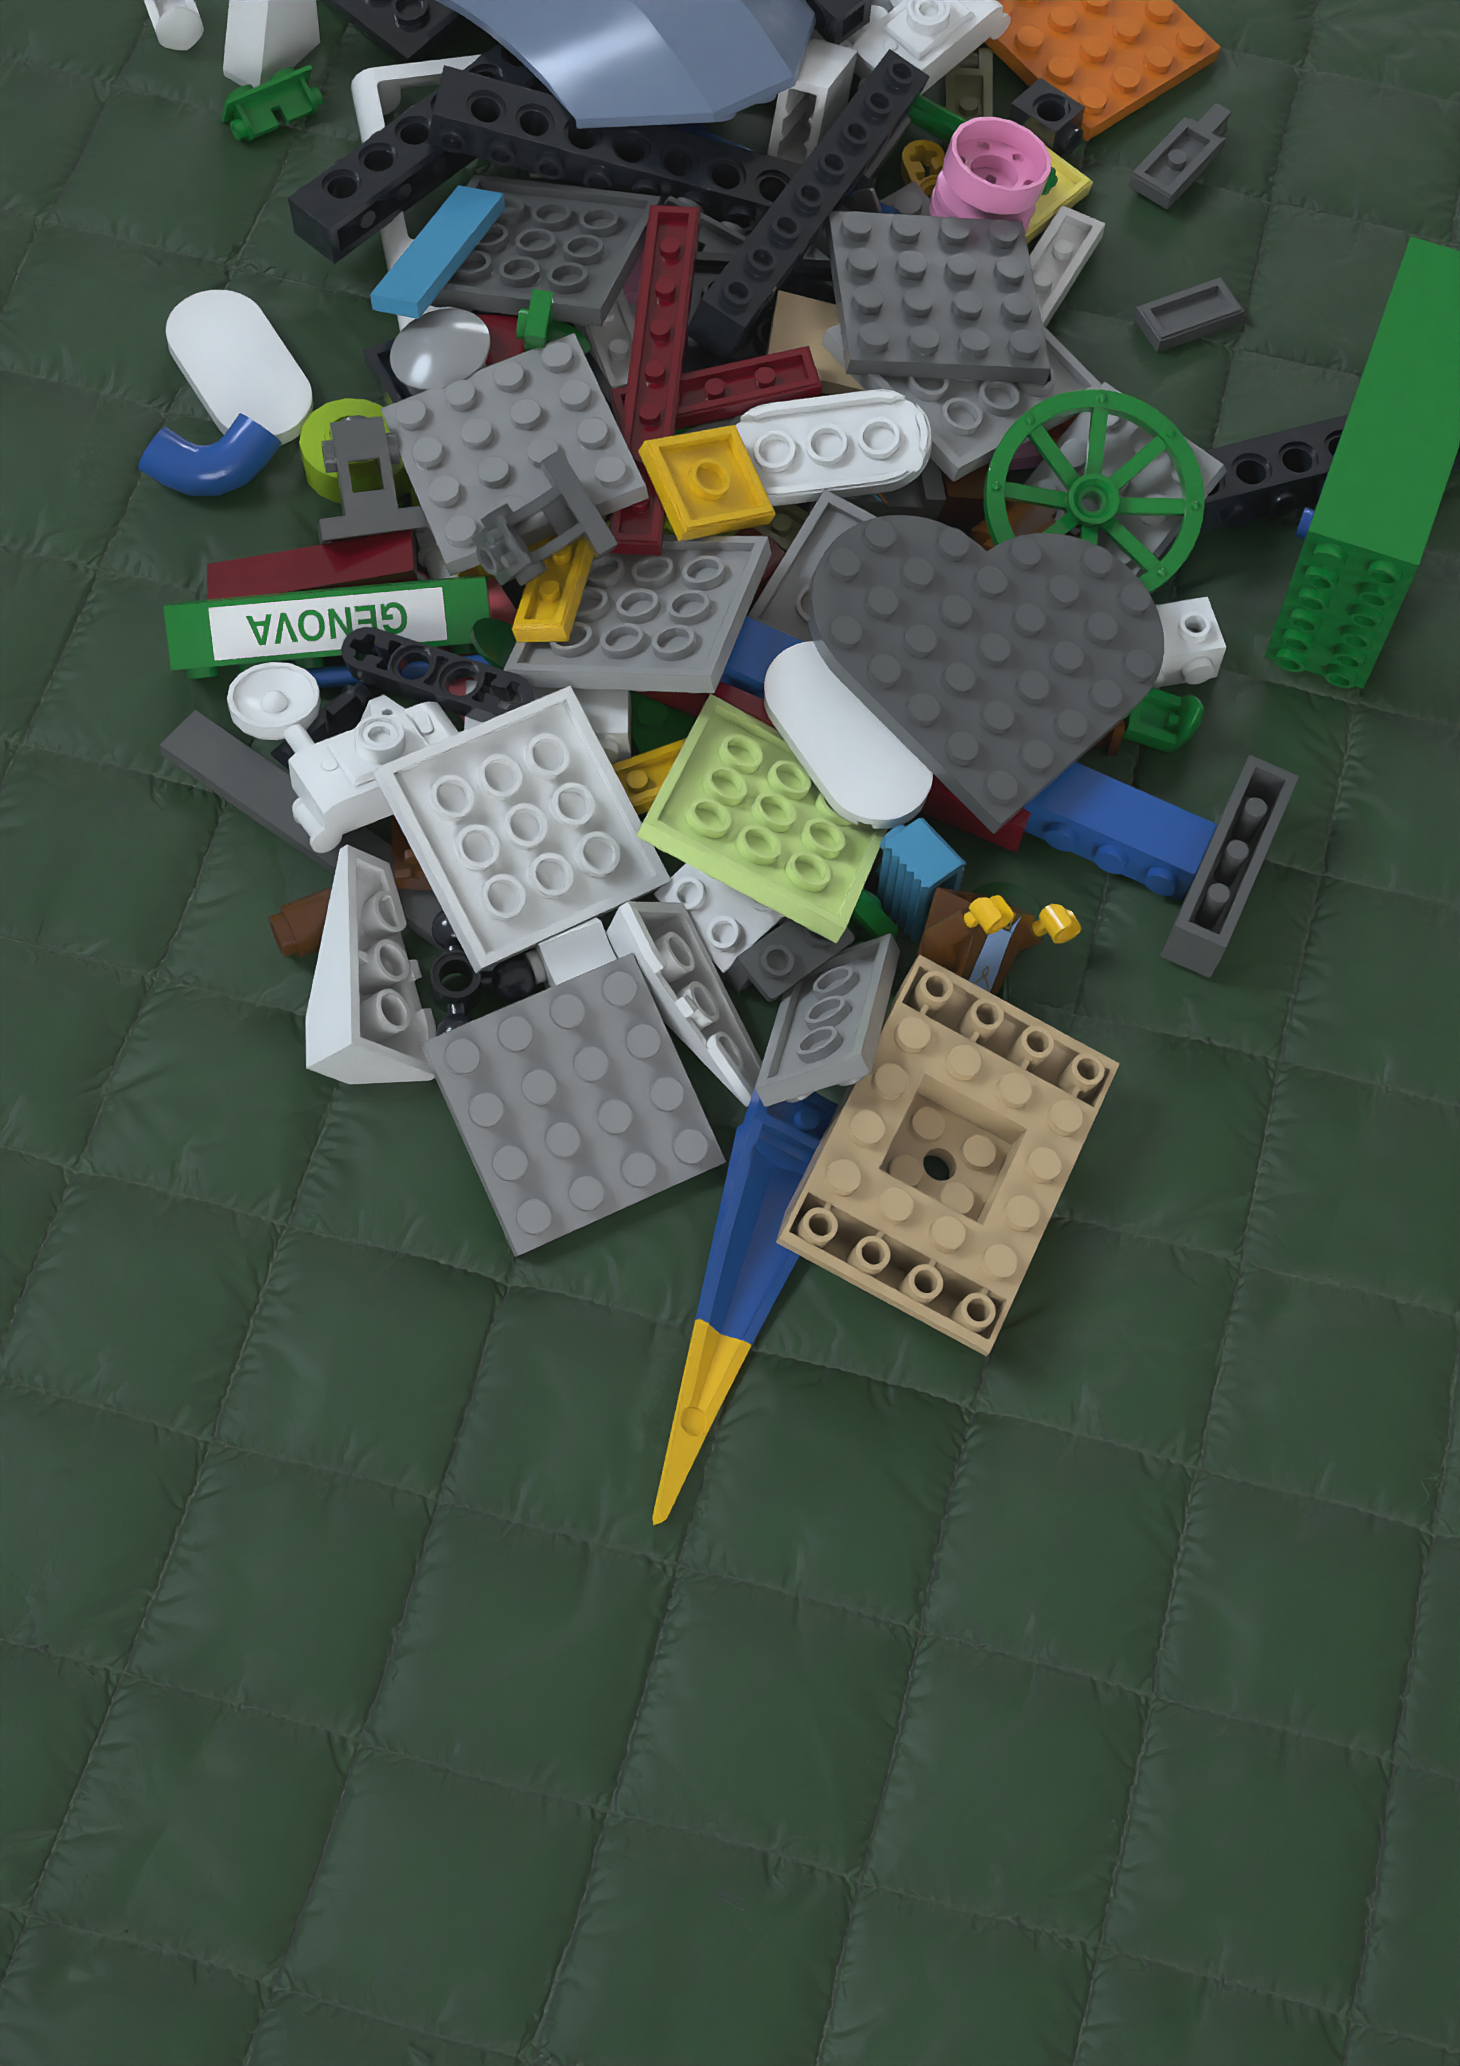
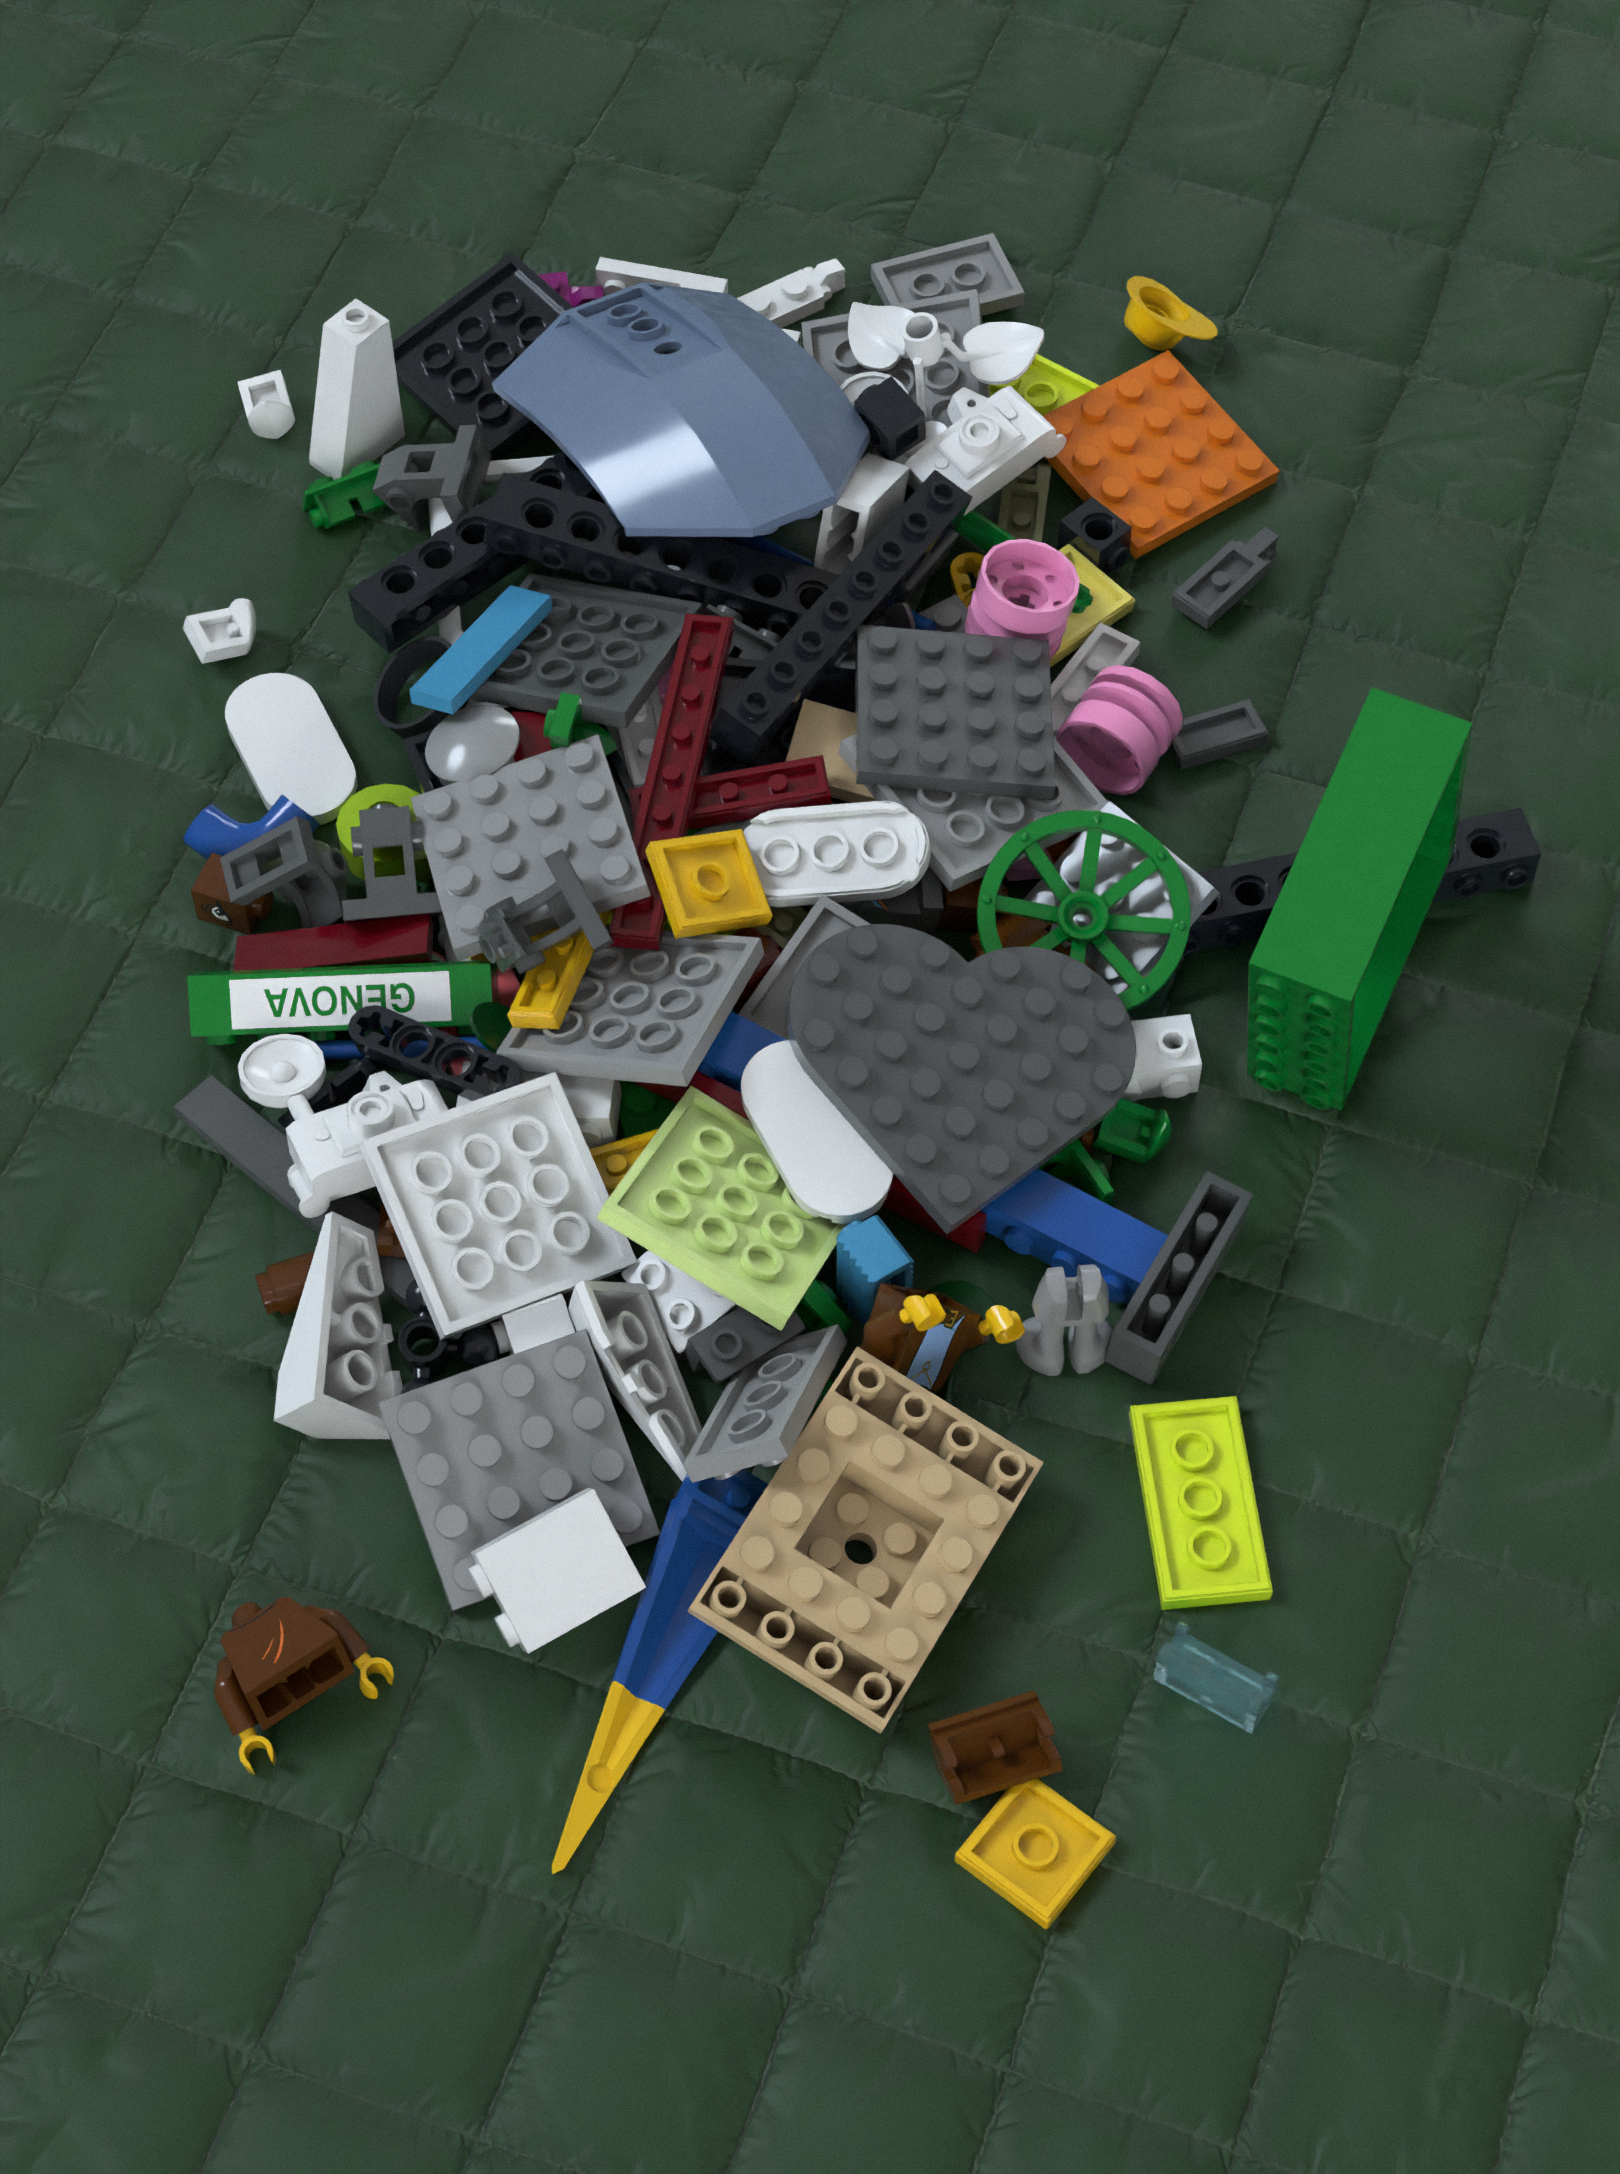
camera: 10 degrees right, 5 degrees down
none -> white plate [183,598,256,664]
none -> reddish brown brick [191,853,274,935]
none -> reddish brown torso [214,1597,394,1775]
none -> dark grey tile [220,816,349,928]
none -> dark grey tile [372,425,491,531]
none -> black tyre [374,636,469,739]
none -> white brick [468,1488,646,1654]
none -> reddish brown hinge [928,1690,1063,1805]
none -> yellow tile [954,1779,1116,1930]
none -> light grey piece [1015,1264,1113,1376]
none -> green bracket [1038,1139,1114,1206]
none -> bright pink wheel [1056,665,1183,796]
none -> neon yellow tile [1129,1396,1273,1610]
none -> clear light blue hinge [1153,1621,1280,1734]

